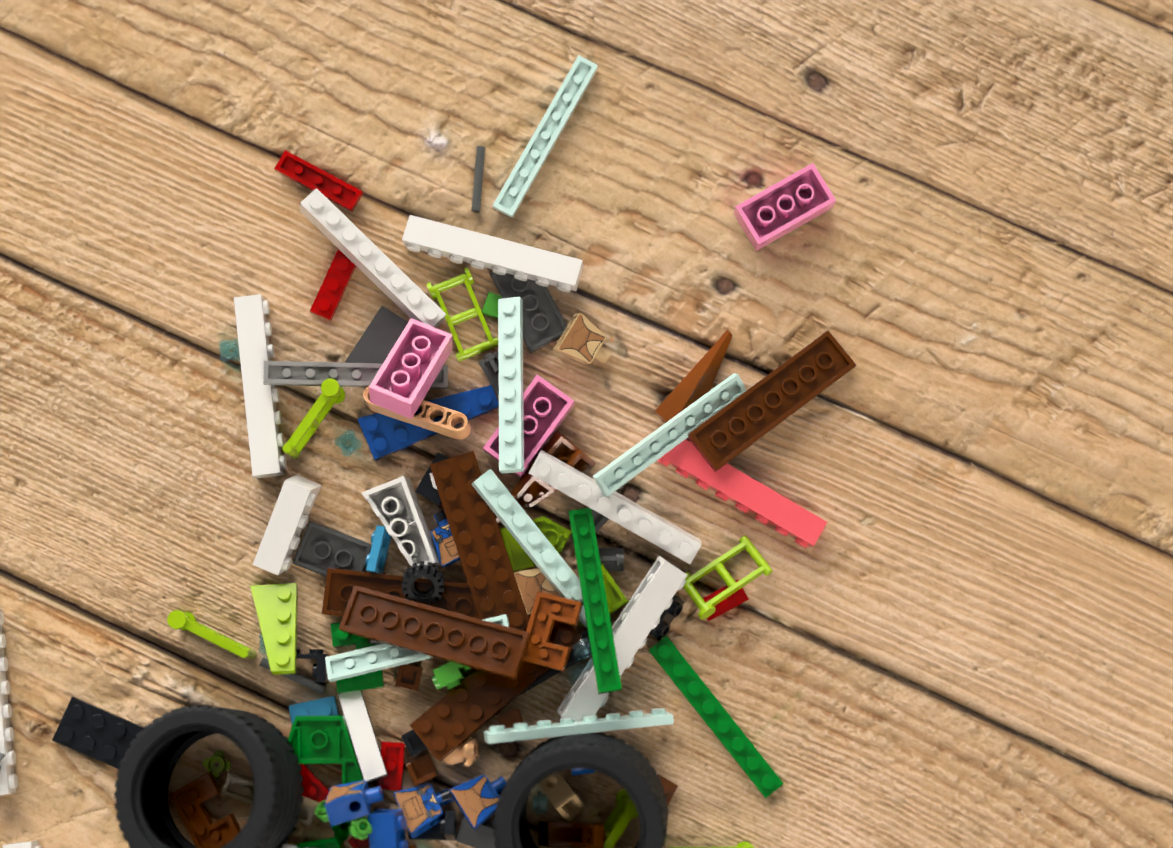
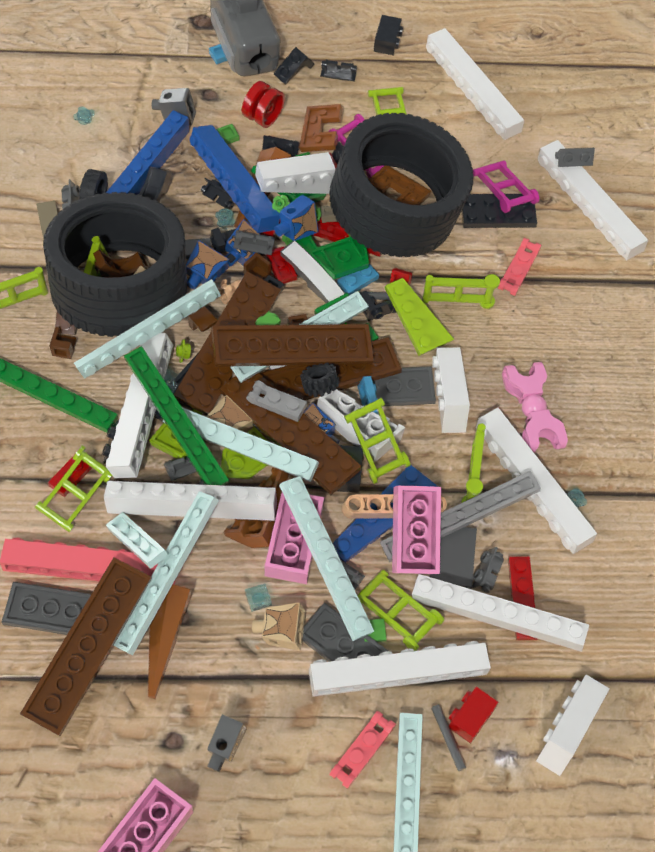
camera: 150 degrees right, 20 degrees down
red plate [274,150,363,212] -> none
clear light blue plate [335,430,362,457] -> none
dark orange plate [522,591,583,672] -> none
none -> dark grey tile [2,582,91,635]
none -> reddish brown panel [49,327,77,359]
none -> light aqua plate [106,512,168,569]
none -> lime plate [176,339,191,363]
none -> dark grey torso [207,714,247,772]
none -> dark grey hinge [233,230,274,255]
none -> clear light blue plate [245,584,272,612]
none -> light grey plate [246,381,307,422]
none -> coral plate [329,711,396,789]
none -> lime piece [344,398,411,484]
none -> red tile [390,268,412,286]
none -> red brick [448,686,499,744]
none -> dark grey hinge [472,547,504,593]
none -> dark pink piece [473,160,539,213]
none -> coral plate [498,238,542,296]
none -> bright pink piece [502,362,568,452]
none -> white wedge [536,675,610,776]

